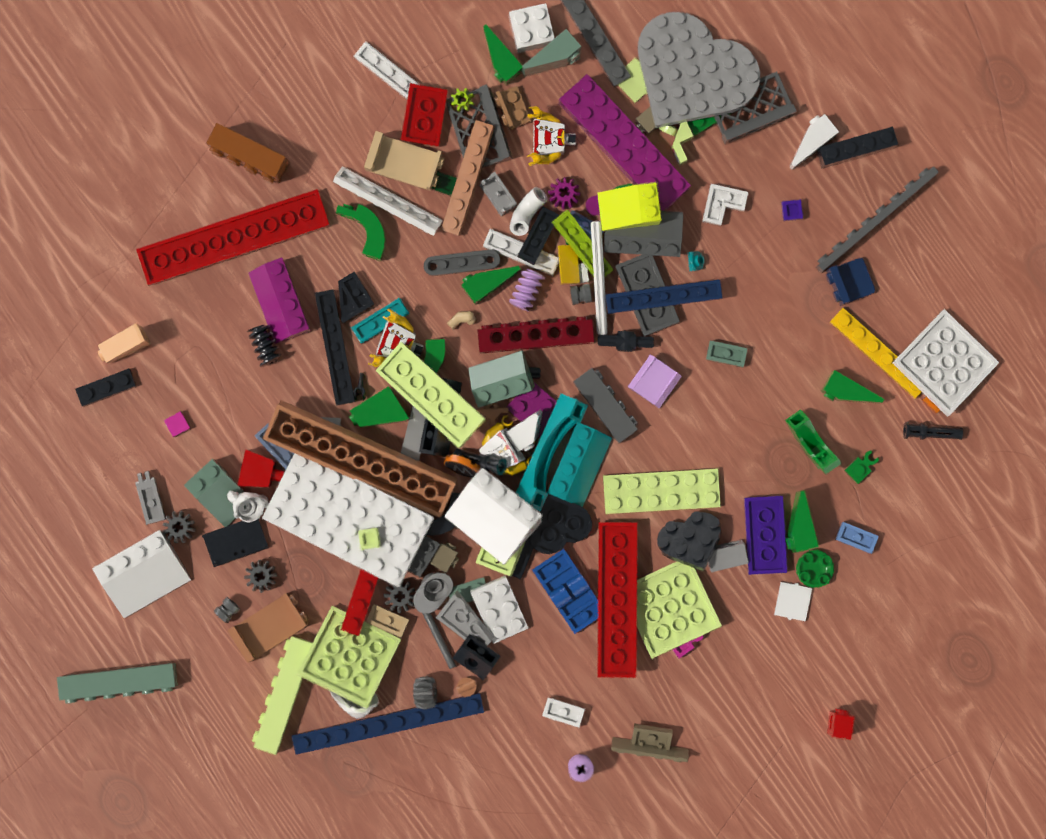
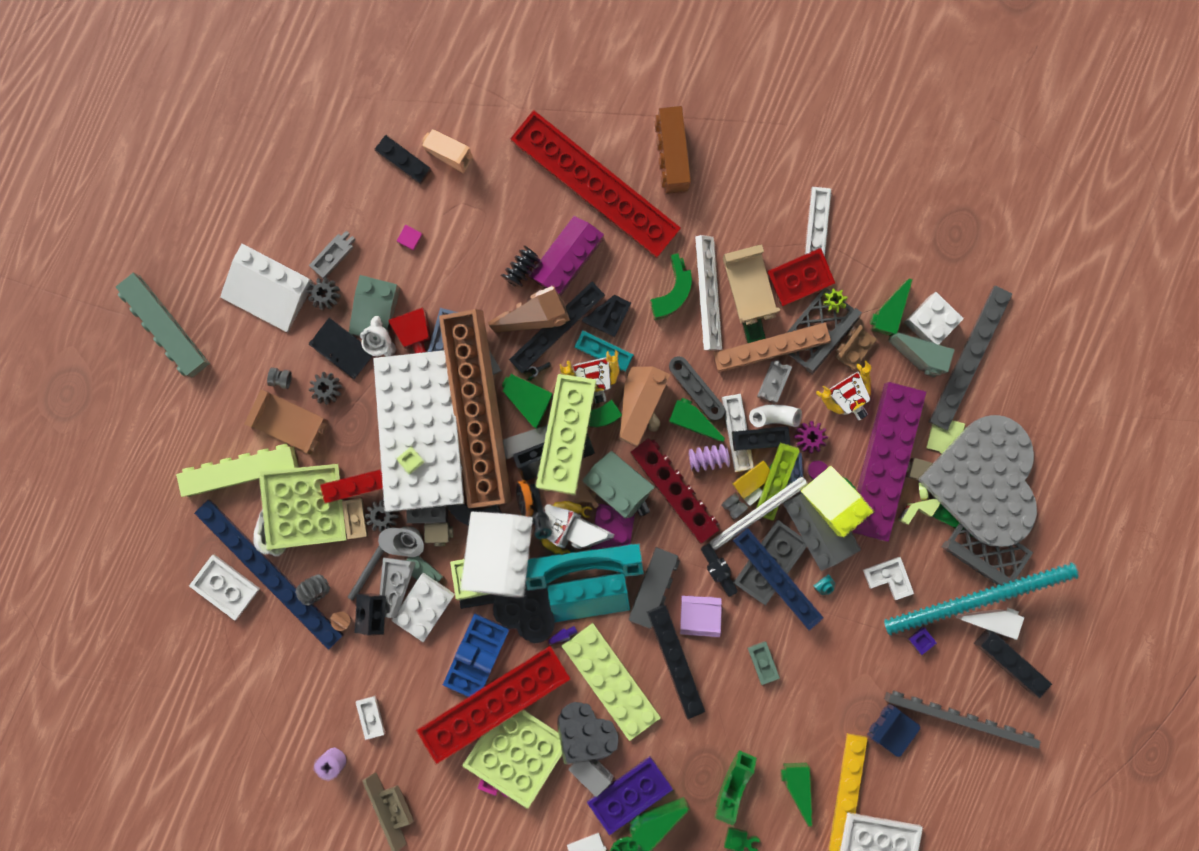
camera: 60 degrees right, 0 degrees up
none -> white plate [189,554,260,620]
none -> nougat wedge [488,286,570,333]
none -> dark purple bar [548,626,577,645]
none -> nougat wedge [620,366,670,447]
none -> black plate [647,604,705,720]
none -> teal piece [884,562,1079,636]

